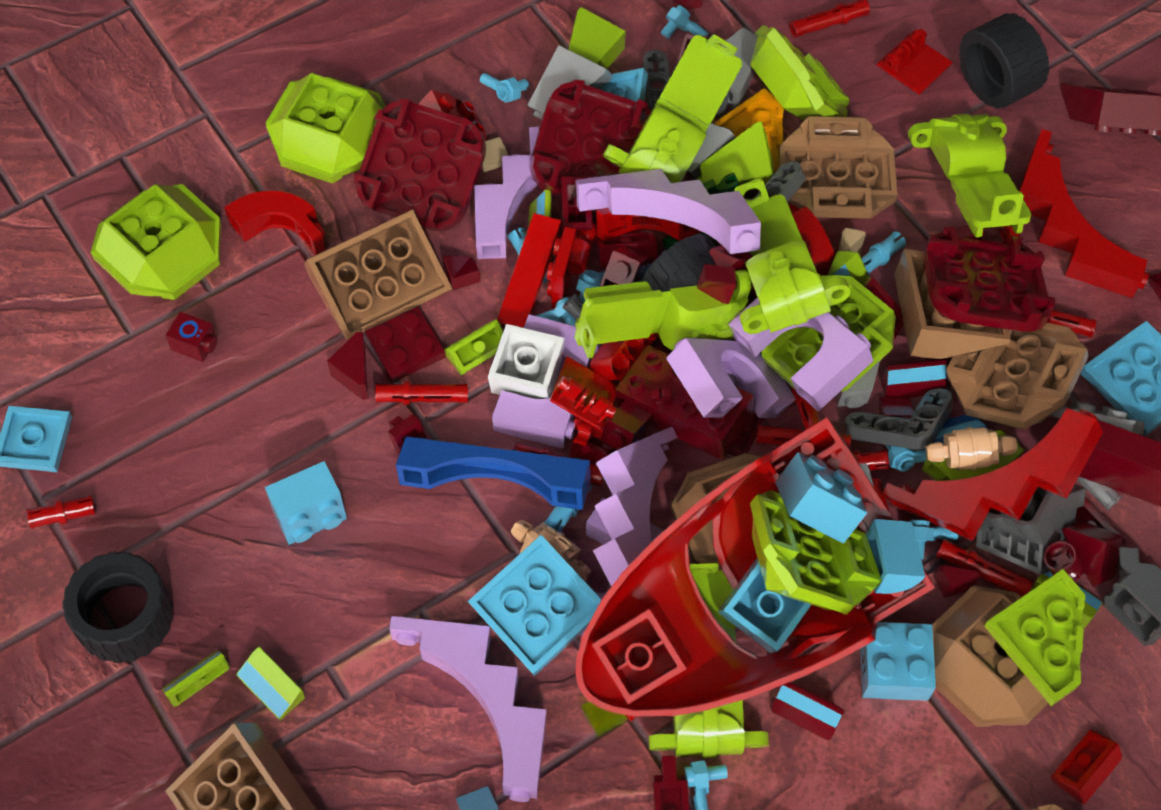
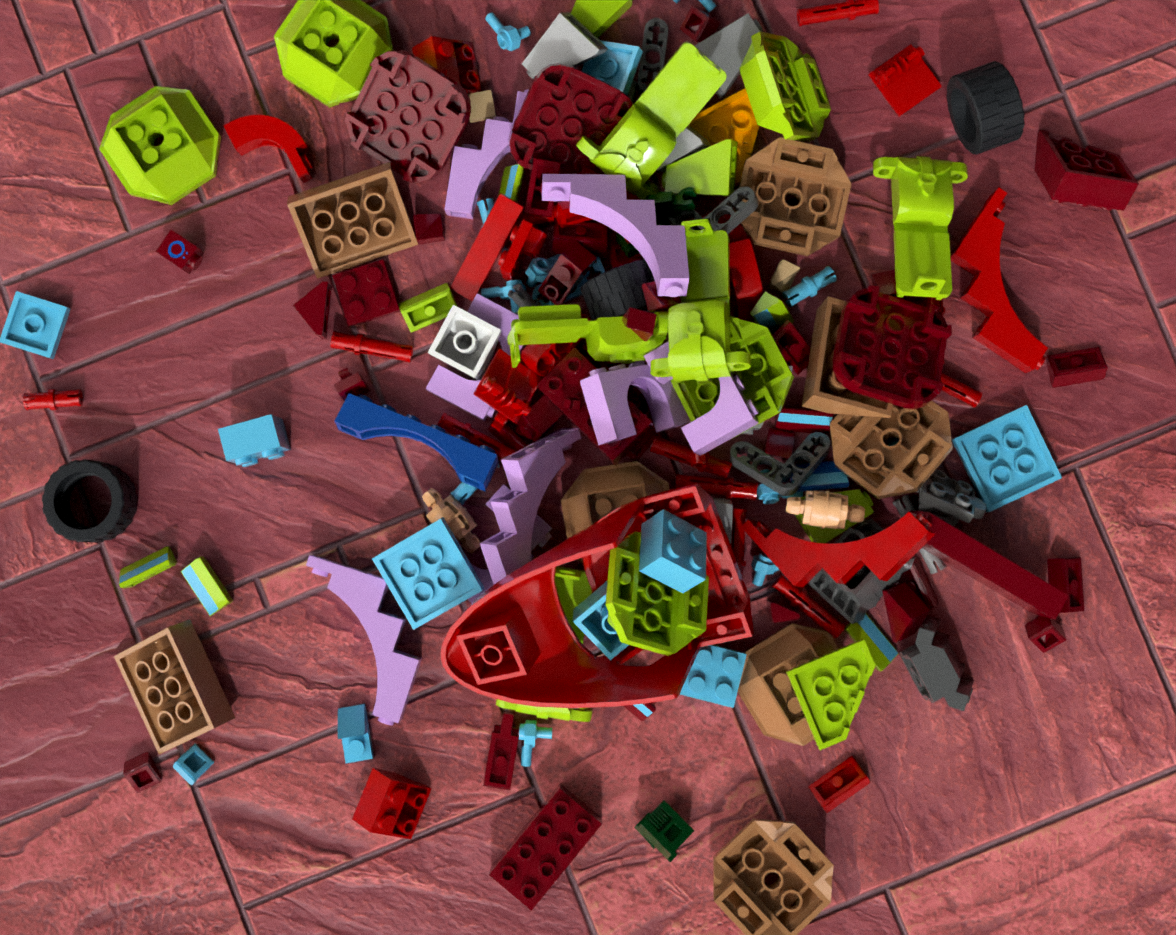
camera: 10 degrees right, 25 degrees up
medium azure brick [866,519,925,594] -> none
dark red wheel [1044,541,1084,582] -> none

